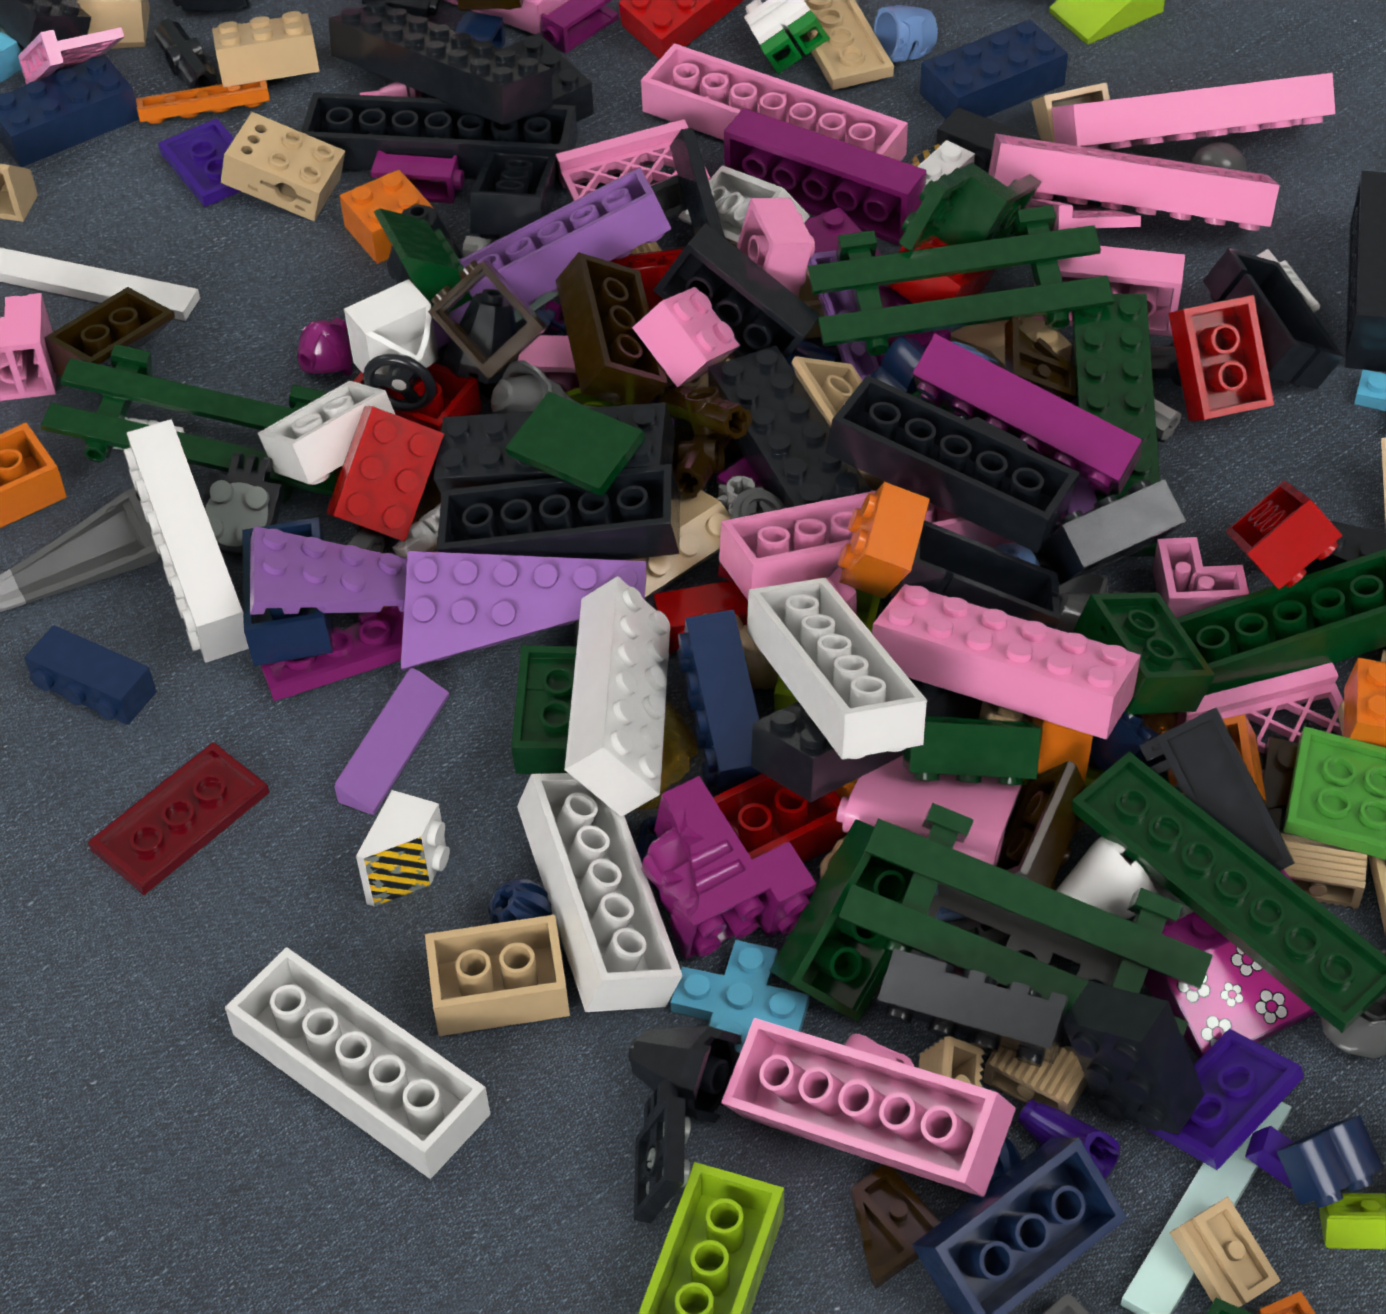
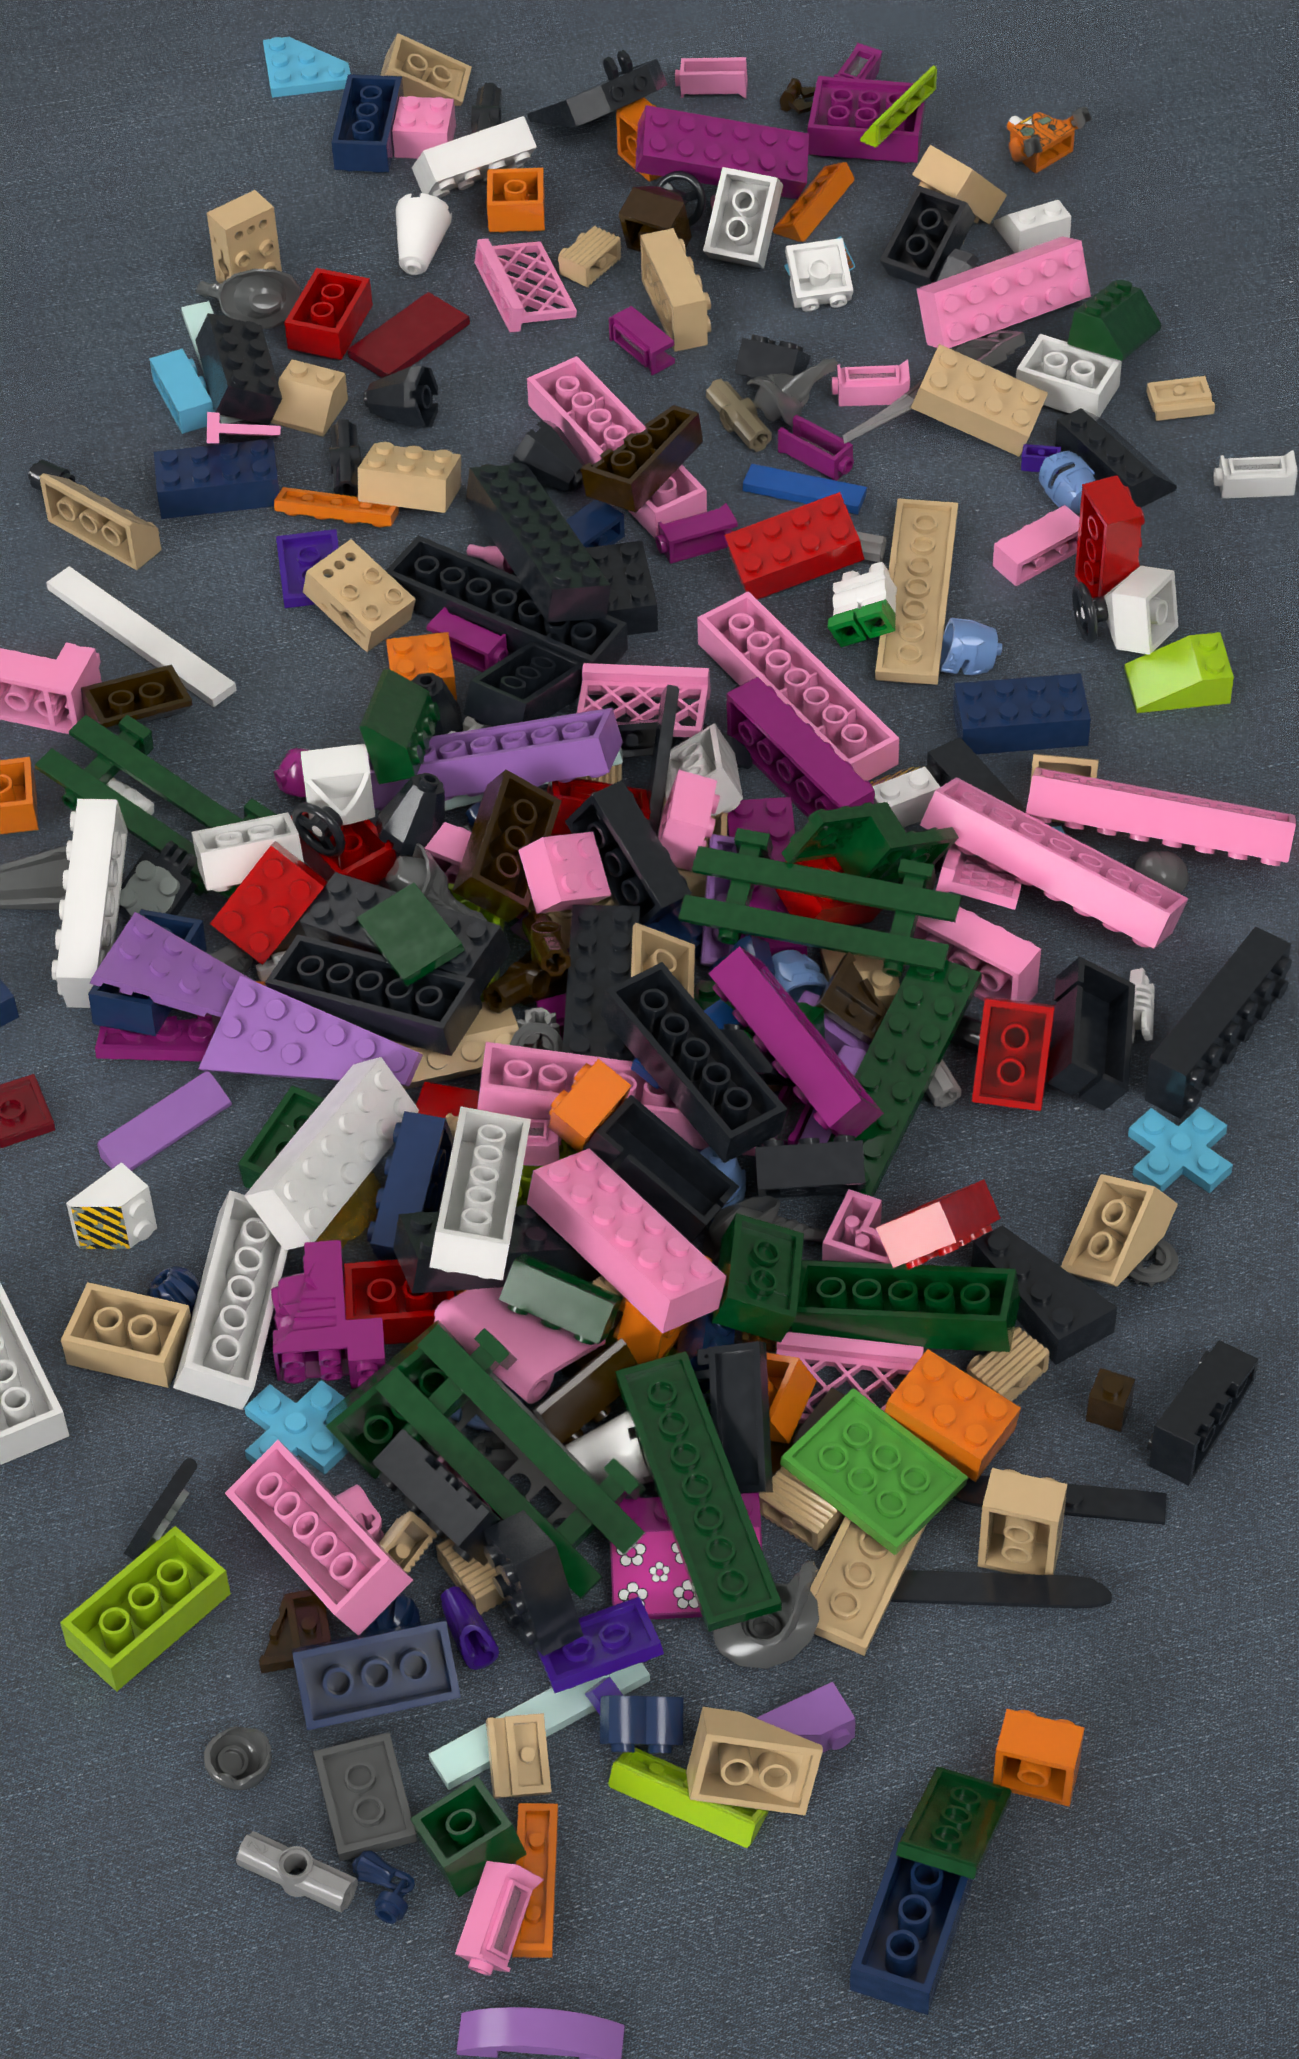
camera: 25 degrees right, 0 degrees up
dark brown window [428,260,548,379] -> none
black cone [628,1026,742,1123] -> none

